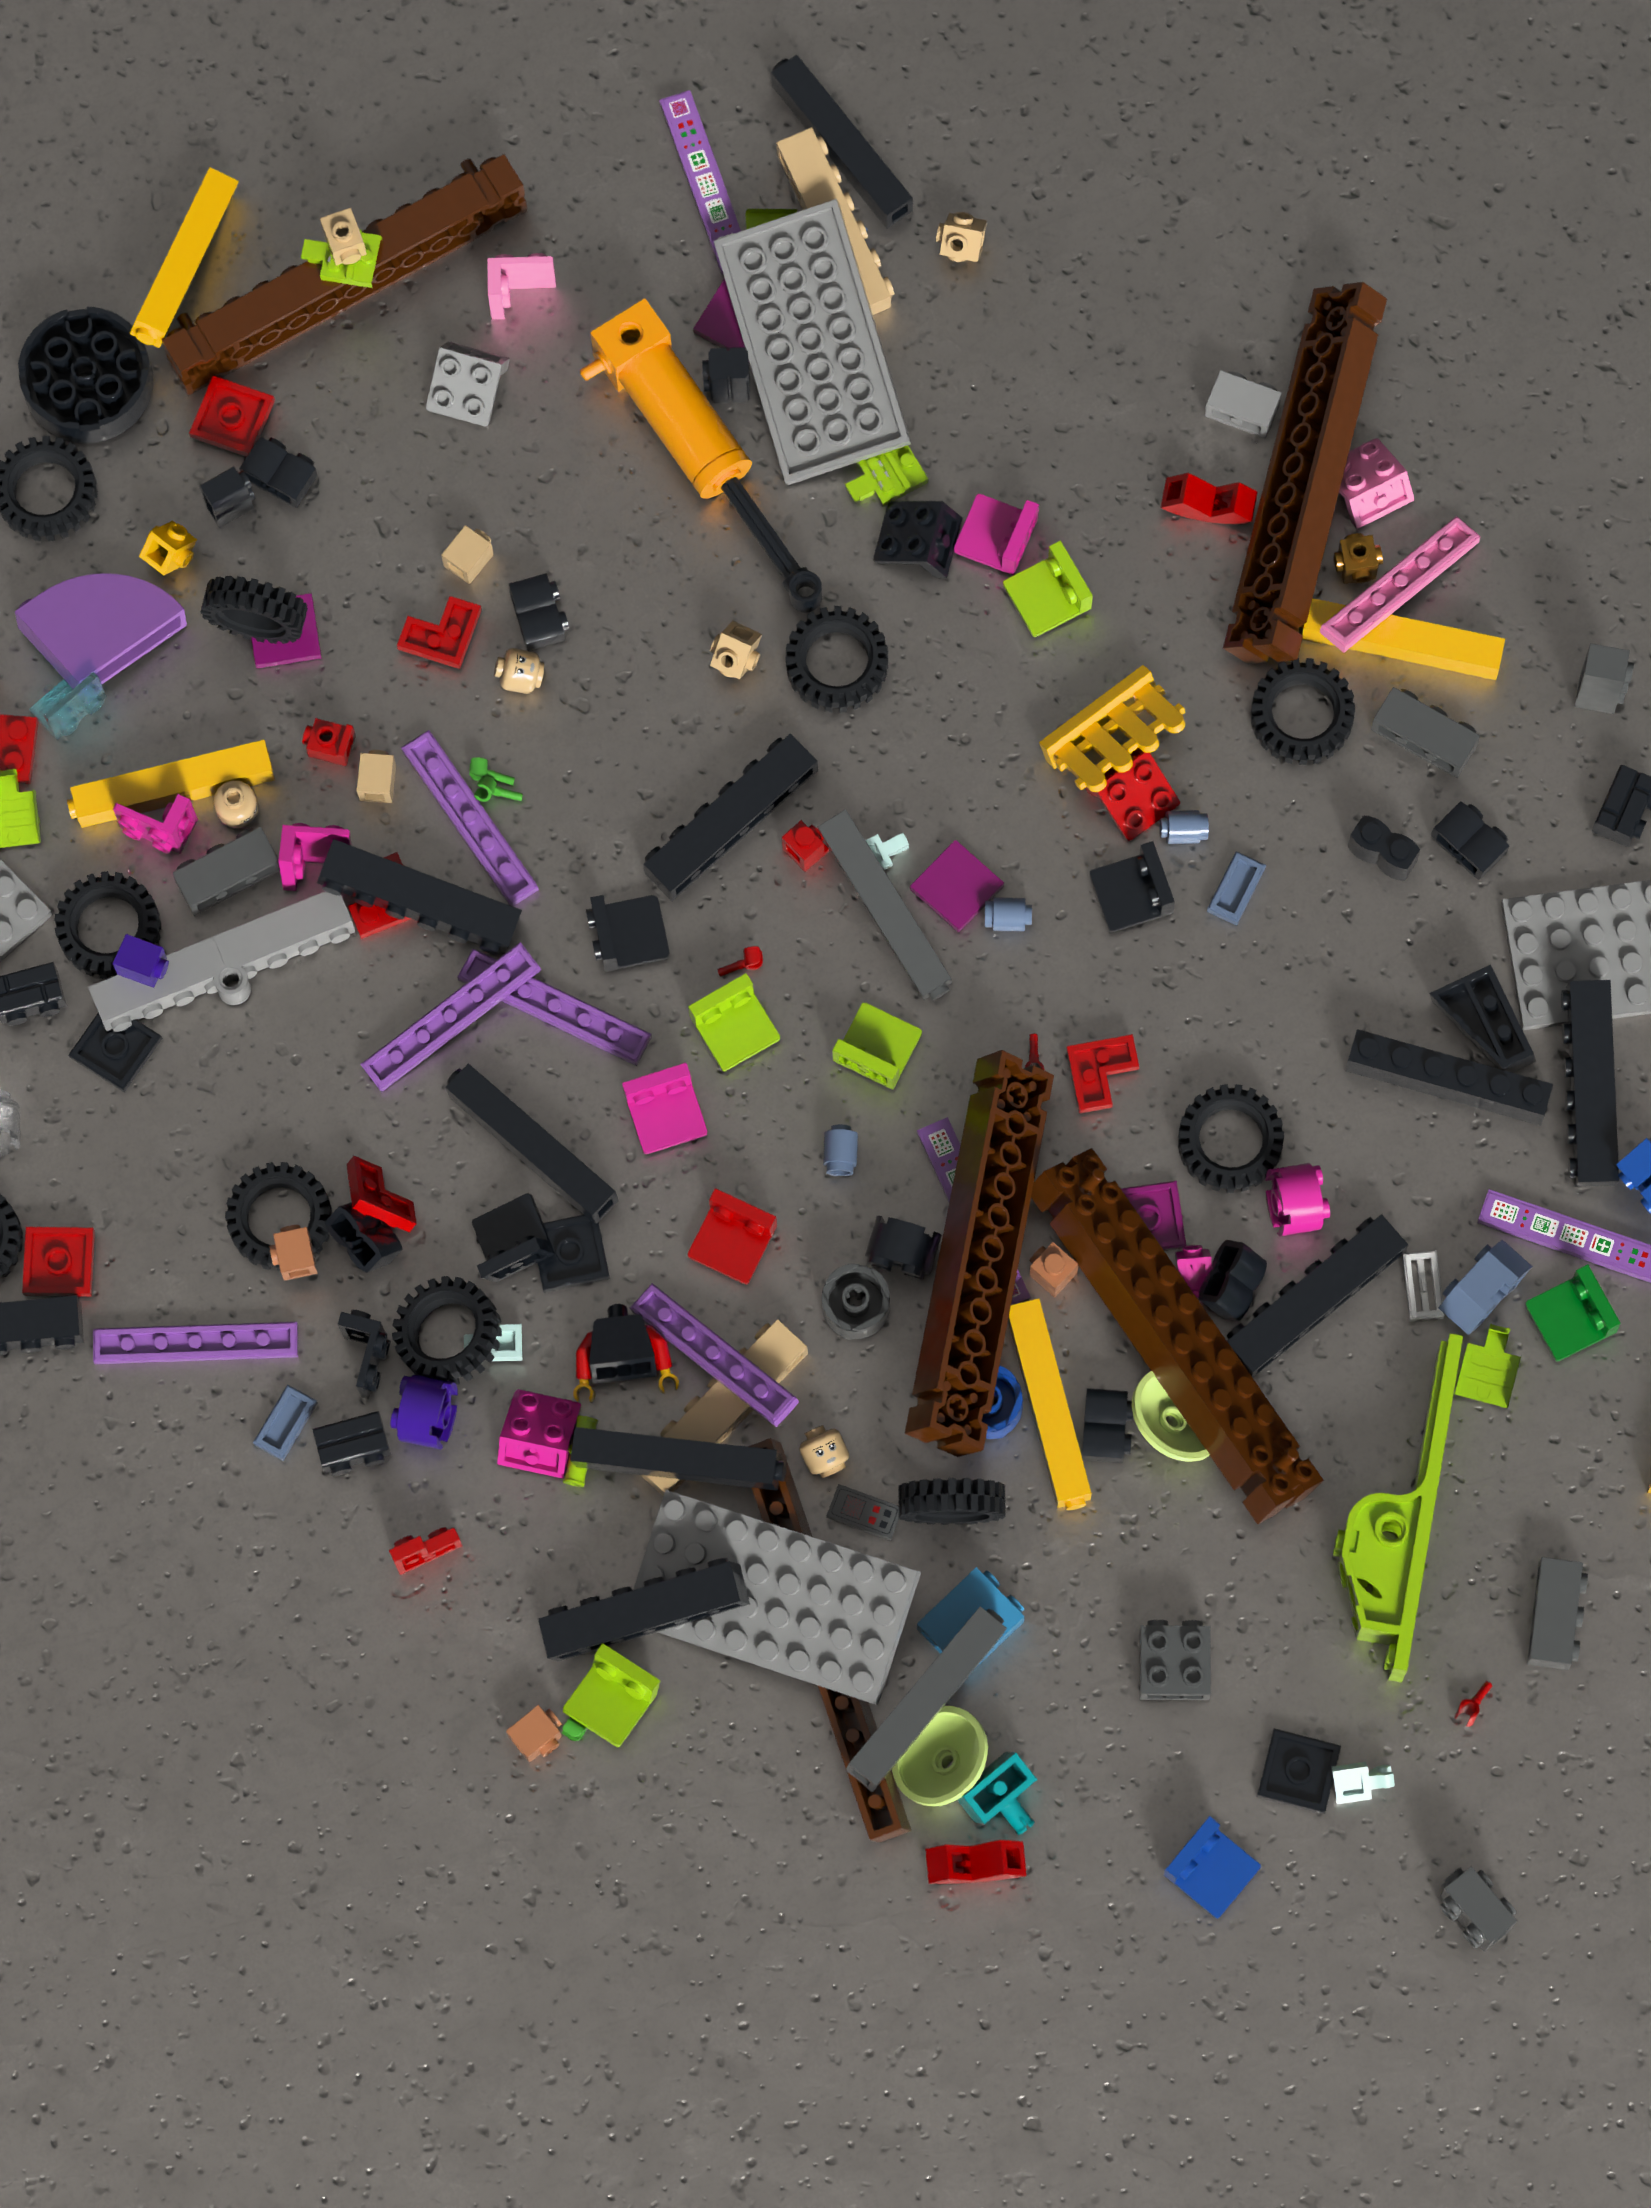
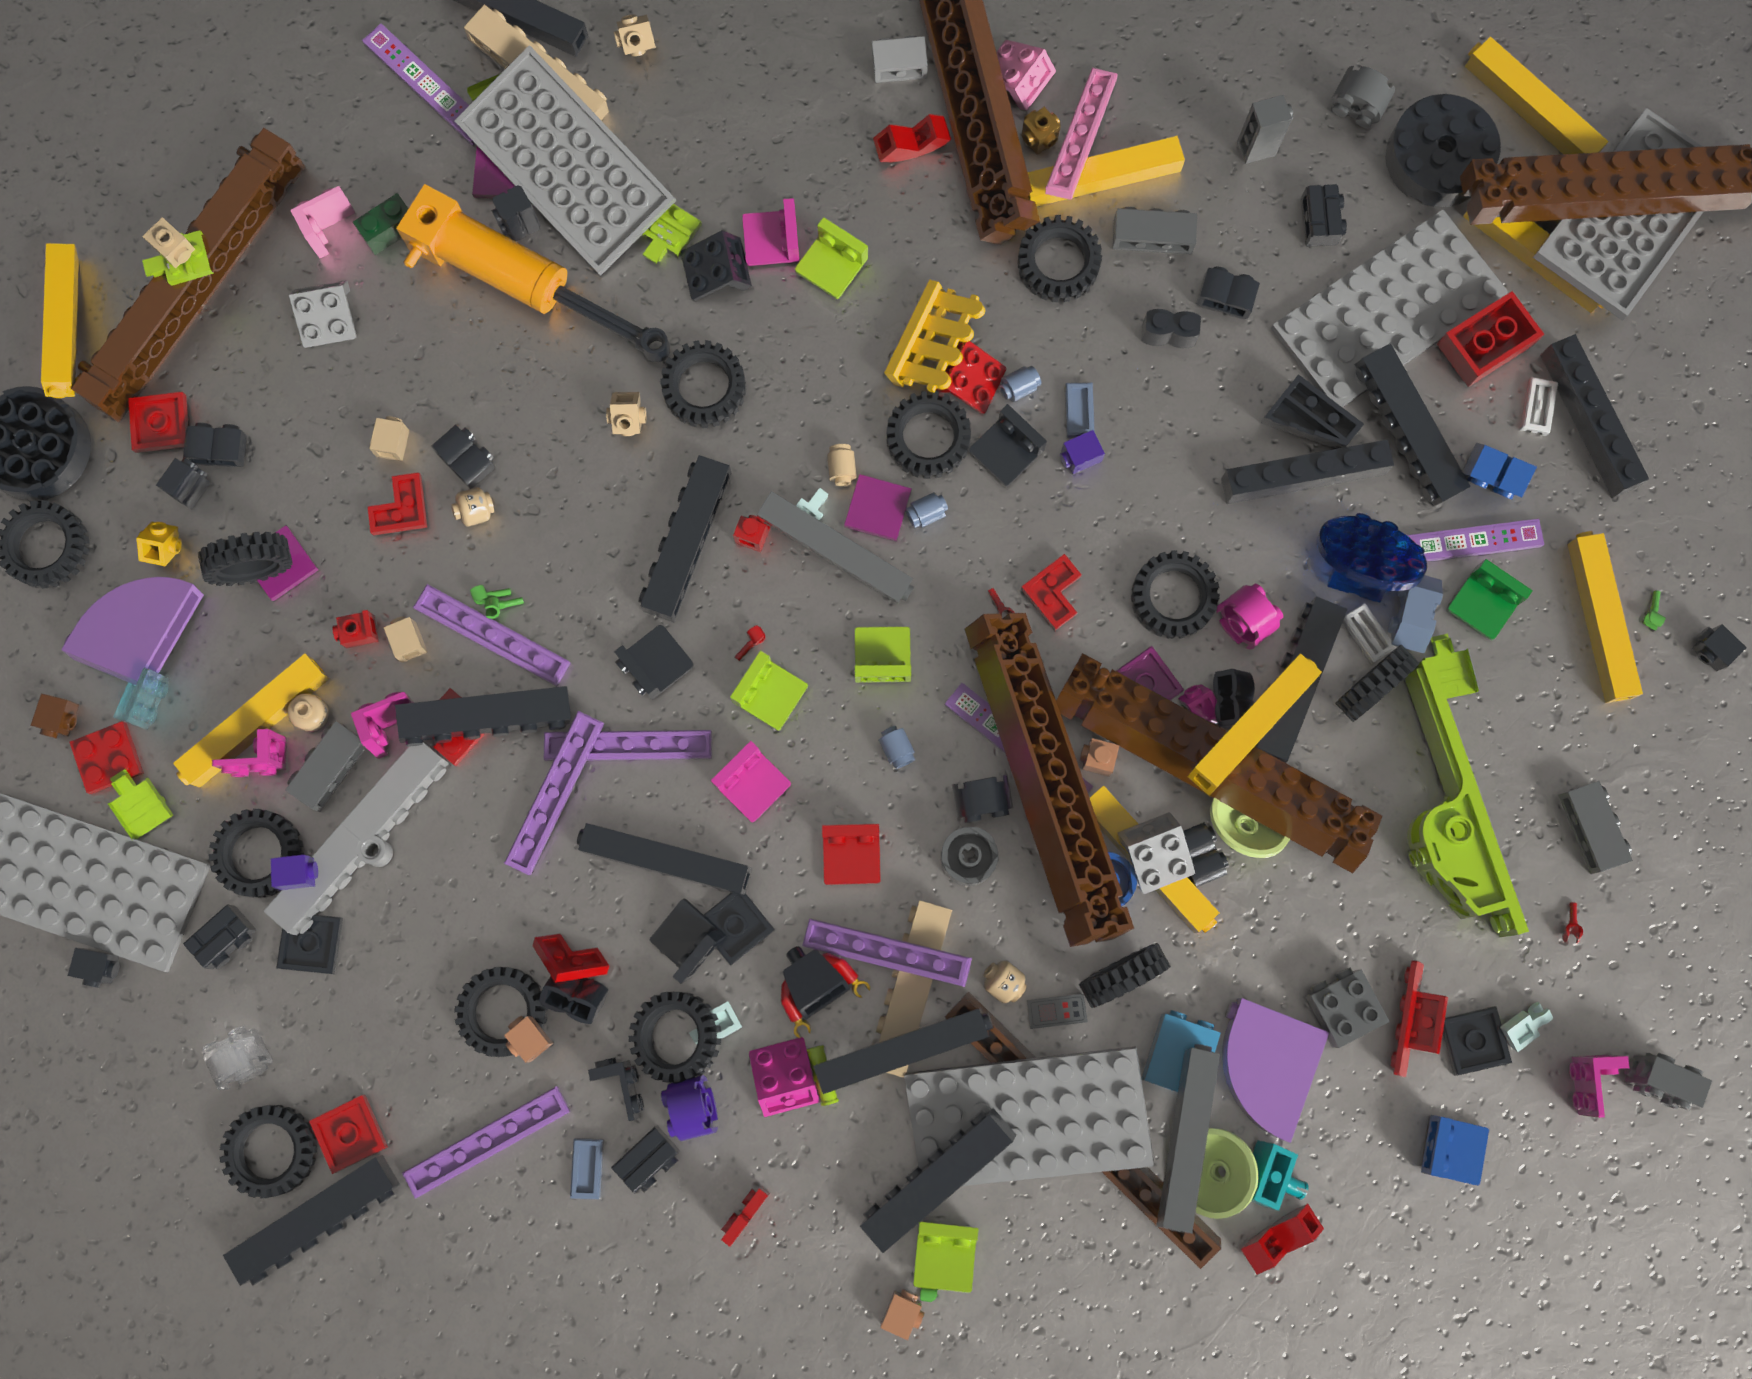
camera: 30 degrees left, 5 degrees up
none -> dark green brick [353,193,409,255]
none -> tan brick [827,444,856,486]
none -> black tyre [887,391,971,479]
none -> dark purple brick [1060,430,1105,474]
none -> light grey bracket [1117,812,1195,894]
none -> yellow brick [1188,653,1322,796]
none -> medium lavender brick [1222,998,1329,1143]
none -> clear blue bracket [1317,513,1427,603]
none -> black tyre [1335,644,1419,722]
none -> red bracket [1391,960,1448,1077]
none -> dark pink bracket [1569,1055,1629,1118]

